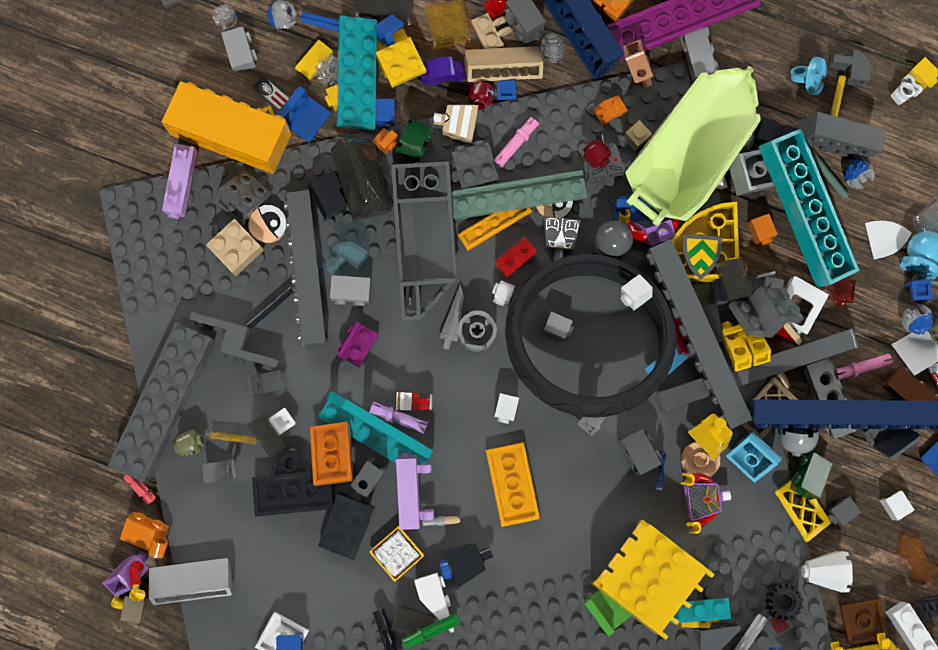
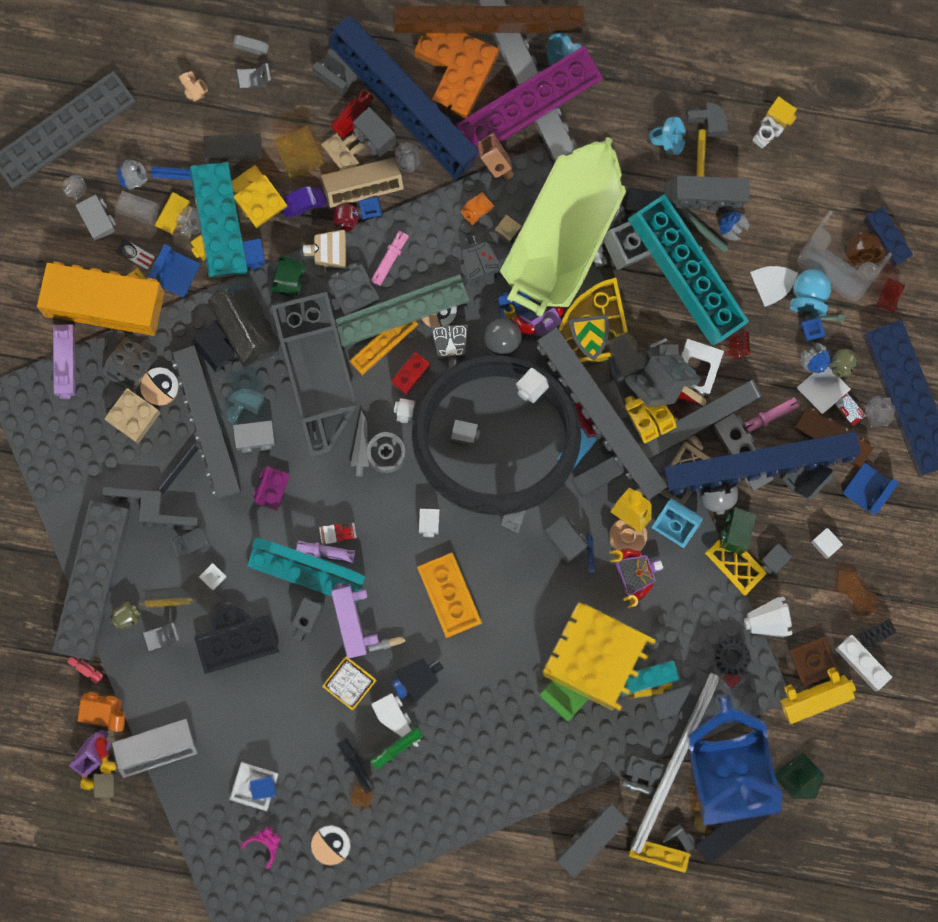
camera: 10 degrees left, 0 degrees up
orange plate [310,422,354,486] -> none
black tile [318,492,375,561] -> none
orange bracket [372,128,398,154] -> none
blue panel [375,14,403,47] -> none
dark red head [583,140,612,169] -> none
orange brick [748,214,778,245] -> none
none -> clear brick [115,191,160,225]

